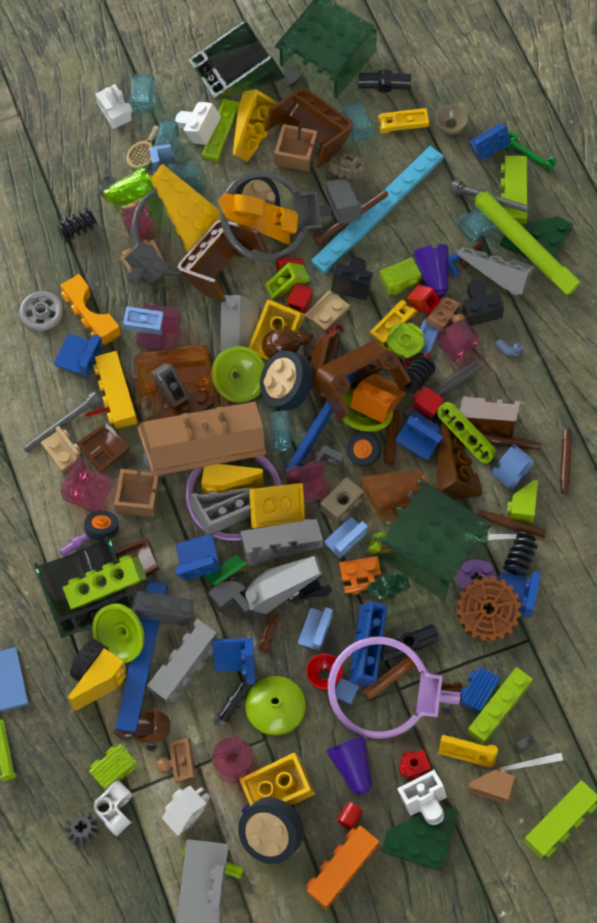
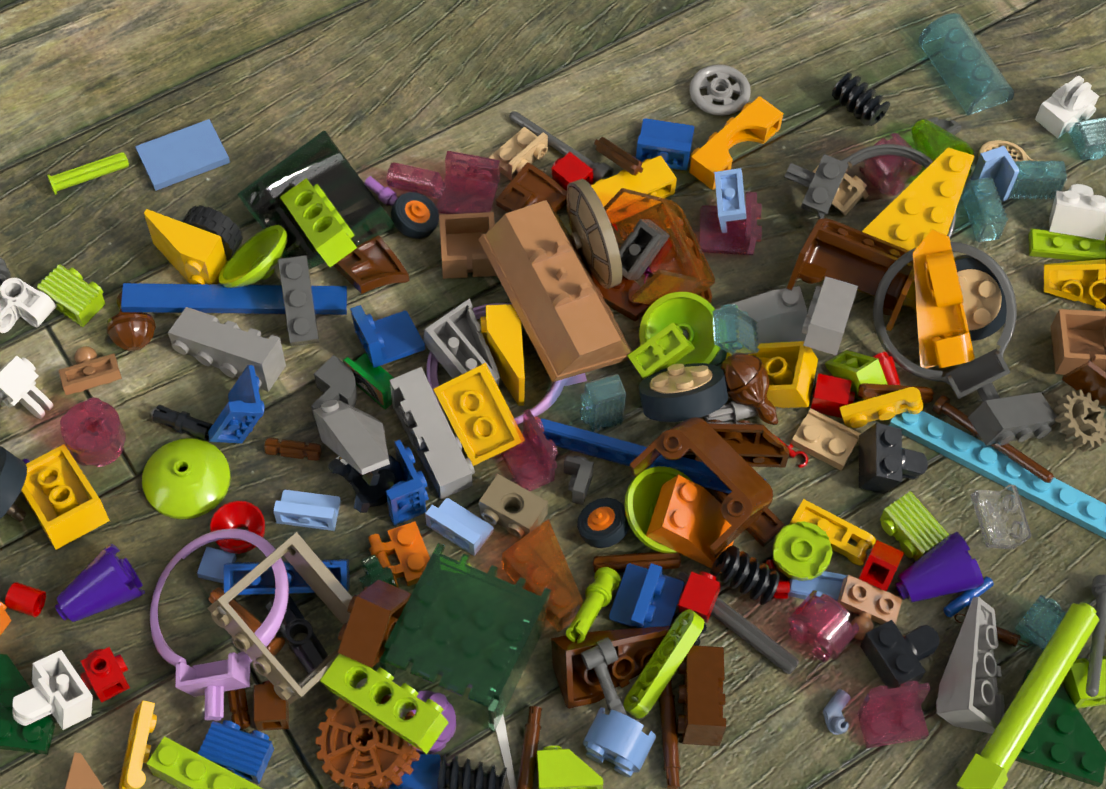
camera: 75 degrees right, 5 degrees down
none -> dark tan window [207,532,352,704]
none -> reddish brown brick [254,680,289,731]
none -> lime brick [320,654,449,755]
none -> reddish brown slope [338,579,412,668]
none -> blue bracket [386,439,429,526]
none -> clear pink brick [387,162,446,199]
none -> red brick [551,152,593,191]
none -> lime pin [566,567,621,643]
none -> dark tan dish [567,179,622,289]
none -> dark grey brick [580,637,627,715]
none -> reddish brown axle [594,137,643,176]
none -> lime hinge [627,323,695,379]
none -> clear light blue brick [712,304,760,355]
none -> light grey wedge [801,276,858,356]
none -> yellow plate [840,387,923,428]
none -> clear pink bracket [857,681,930,748]
none -> reddish brown axle [858,383,934,403]
none -> clear light blue brick [918,13,1014,115]
none -> clear bracket [970,485,1032,549]

